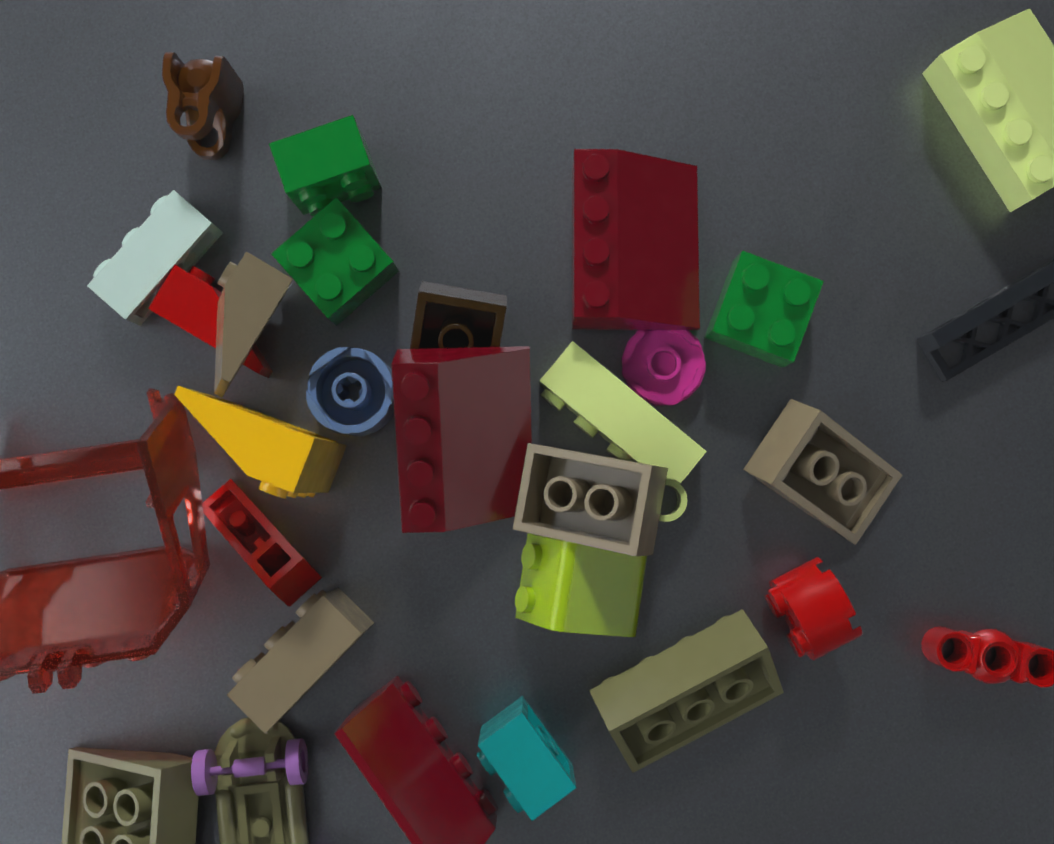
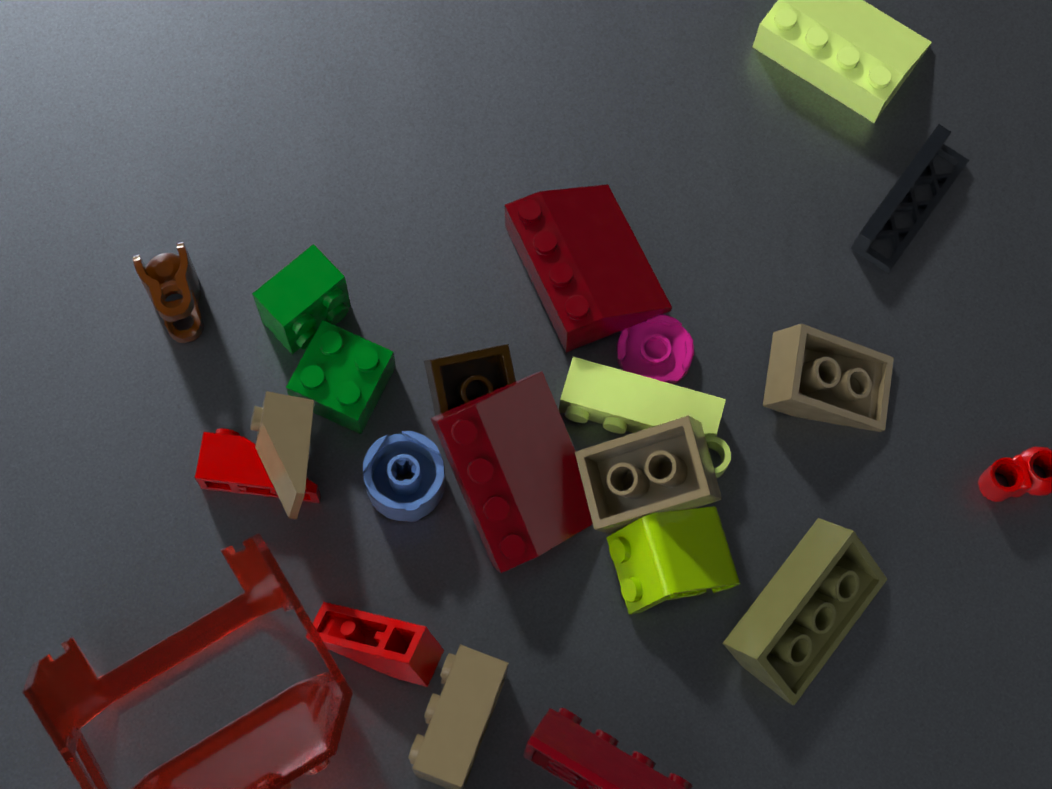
camera: 30 degrees left, 15 degrees down
light aqua brick [87,190,223,326] -> none
yellow slope [174,386,347,499] -> none
teal brick [477,695,577,821] -> none
green brick [704,250,824,367] -> none
red brick [765,557,862,660] -> none

